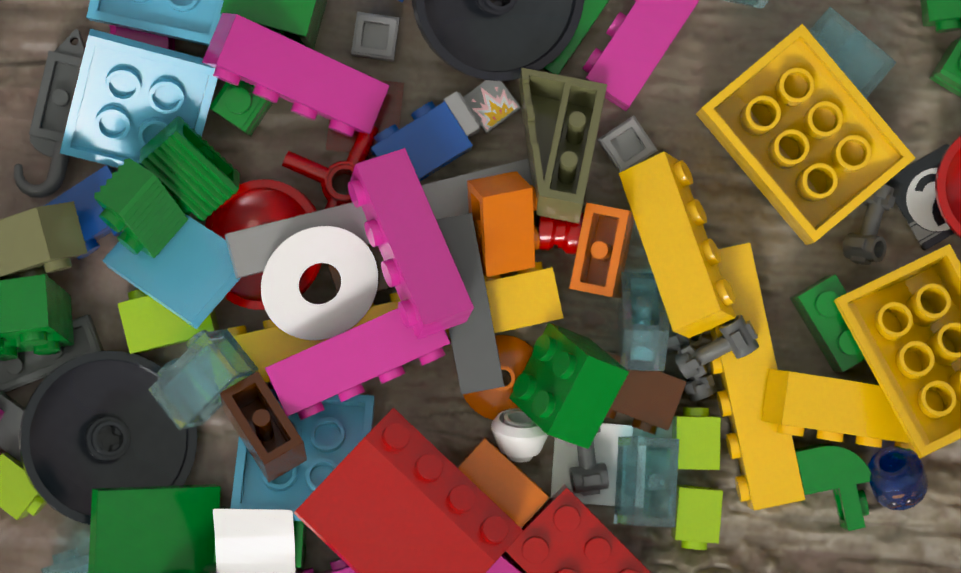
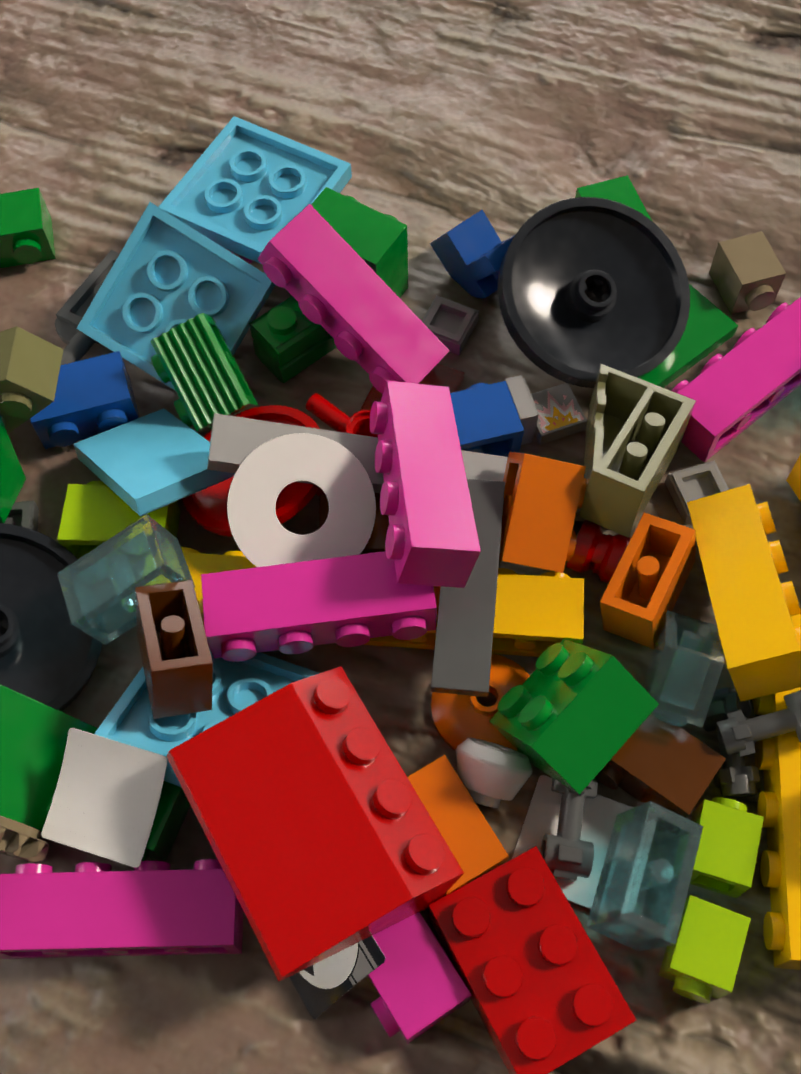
camera: 20 degrees right, 25 degrees down
green brick [94,158,188,258] -> none

